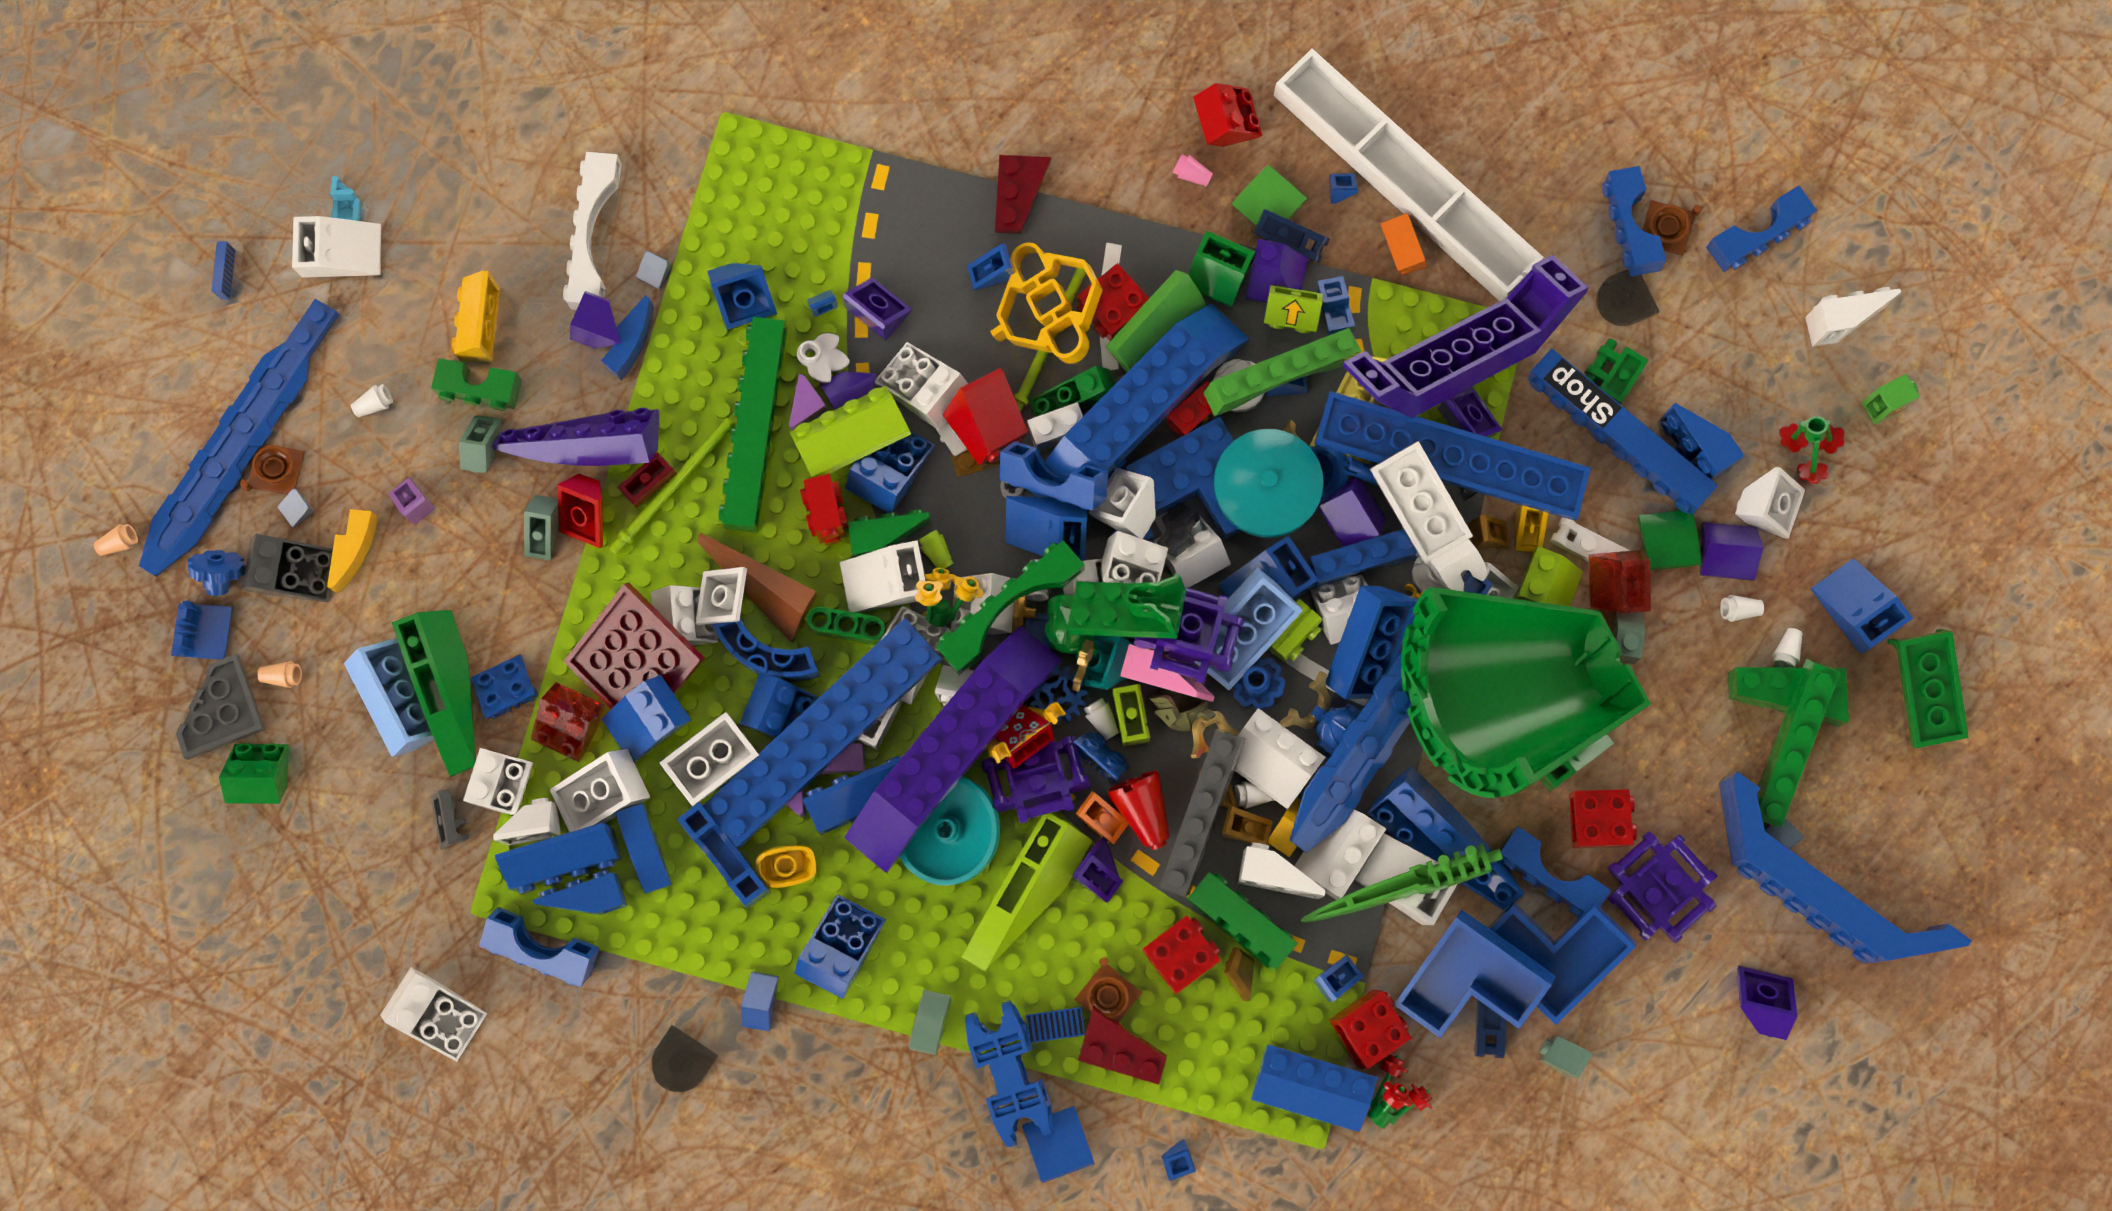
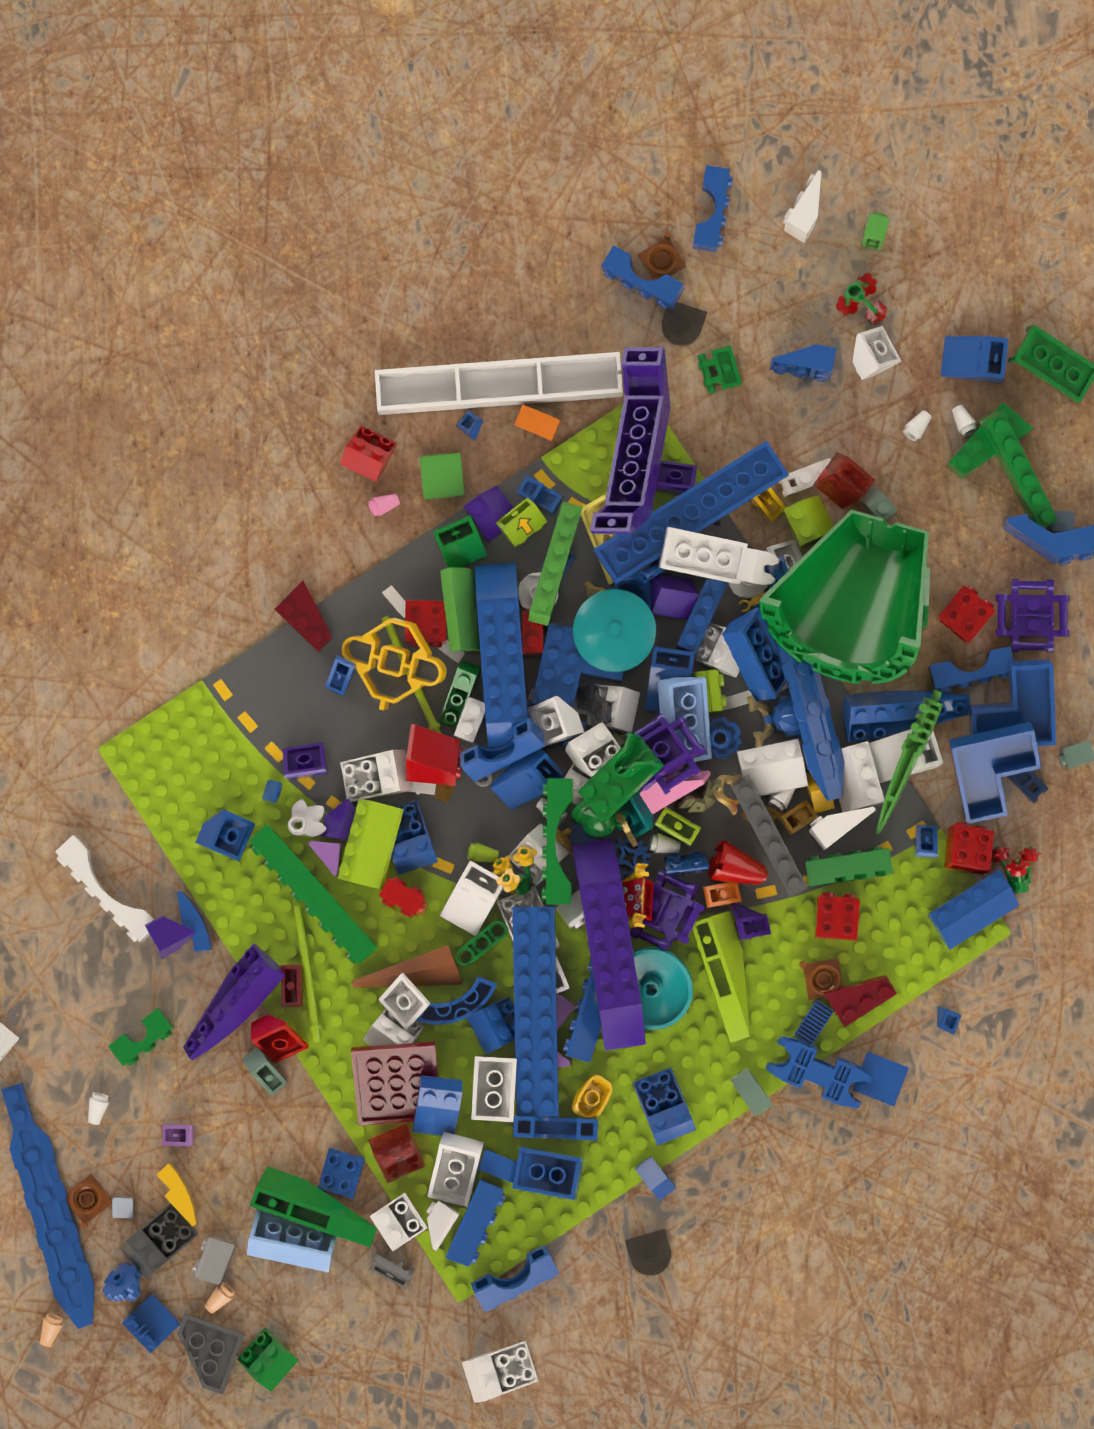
camera: 45 degrees left, 5 degrees up
yellow slope [451,271,500,363] -> none
sand green slope [459,415,501,473] -> none
blue slope [533,870,627,915] -> none
slope [636,251,672,289] -> none
green slope [848,510,931,558] -> none
pearl gold piece [1224,947,1255,1001] -> none
dark blue plate [1253,209,1330,263] -> none
pearl gold slope [1466,514,1510,549] -> none
blue brick [1527,348,1718,515] -> none
green slope [1637,511,1702,571] -> none
dark purple slope [1700,522,1764,581] -> none
none -> light grey slope [192,1235,237,1285]
none -> blue slope [512,1147,584,1200]

